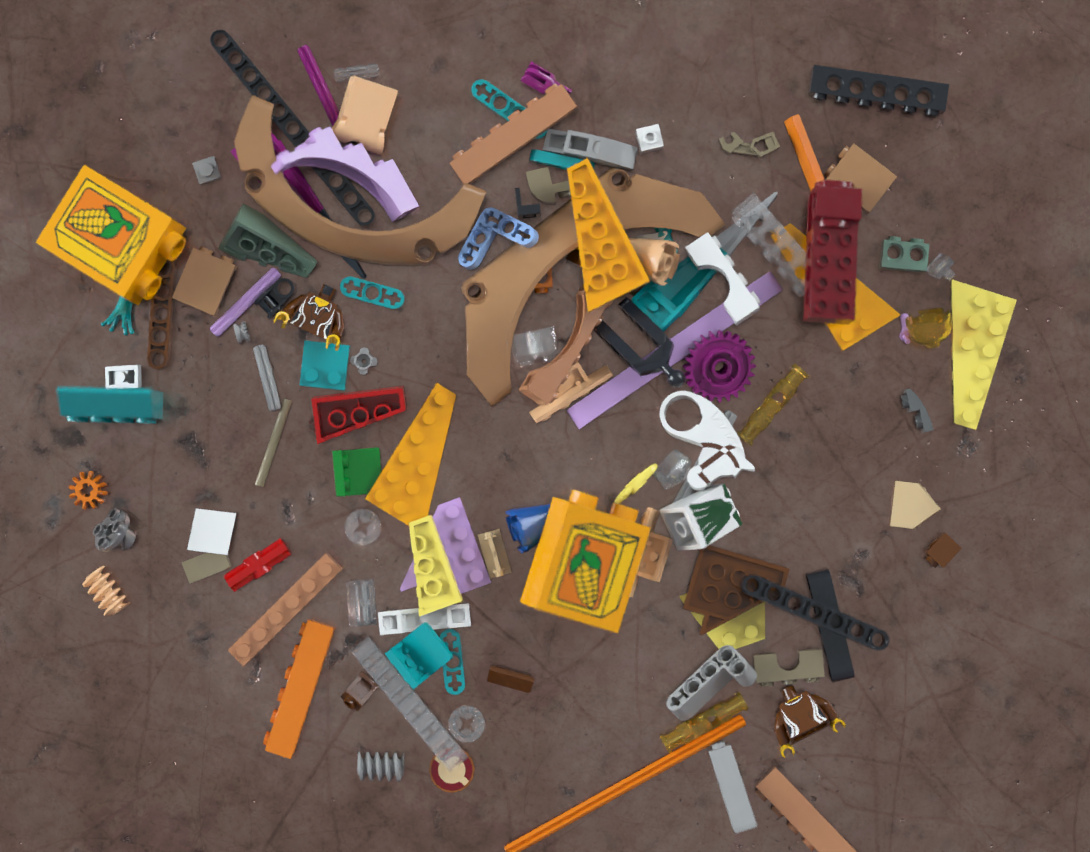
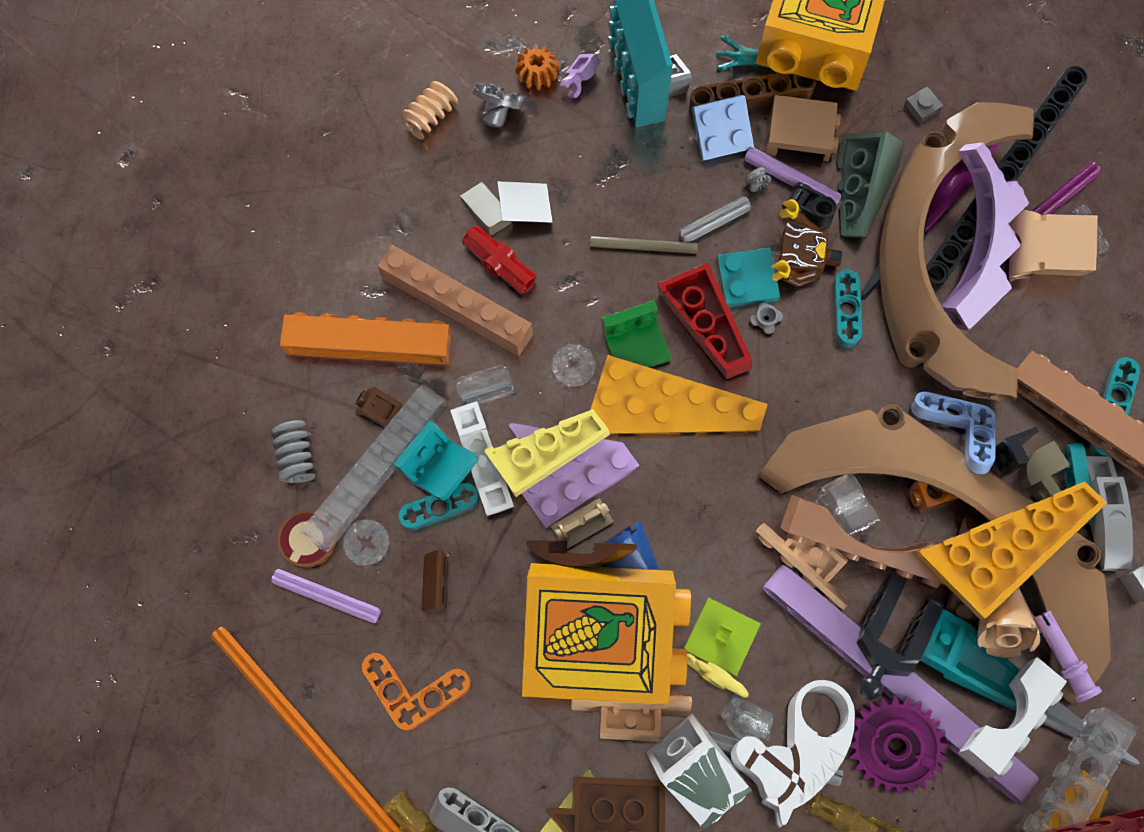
camera: 75 degrees right, 15 degrees down
none -> lavender axle [271,569,381,623]
none -> orange beam [362,653,471,731]
none -> reddish brown slope [526,540,637,566]
none -> lavender plate [560,54,601,98]
none -> lime piece [684,597,761,676]
none -> light blue plate [692,95,754,160]
none -> lavender pin [1033,610,1102,703]

